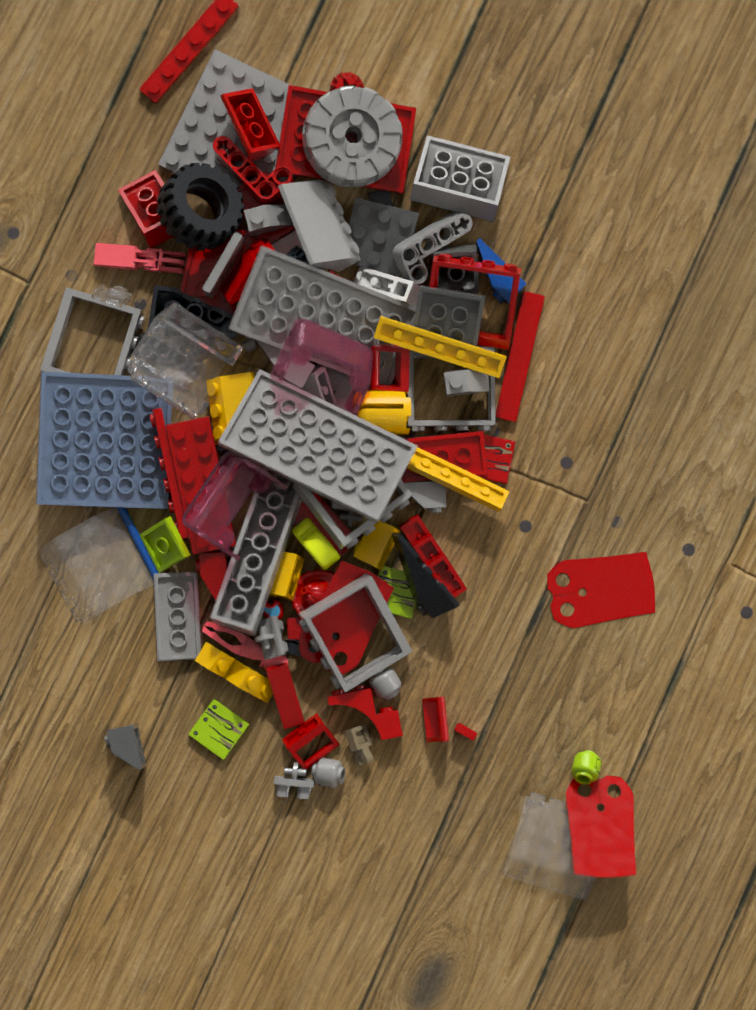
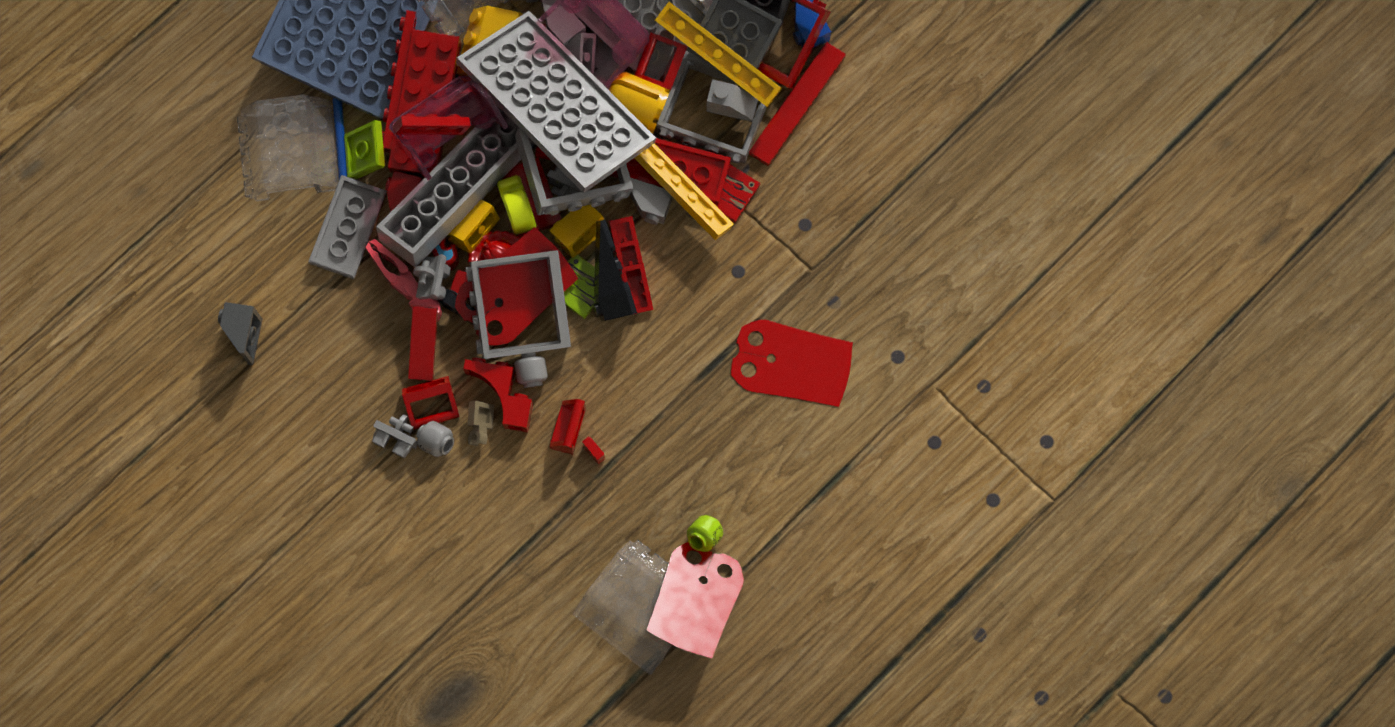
camera: 20 degrees right, 10 degrees down
lime tile [188,699,249,760] -> none
yellow arch [195,642,273,703] -> none
none -> red plate [393,114,471,135]

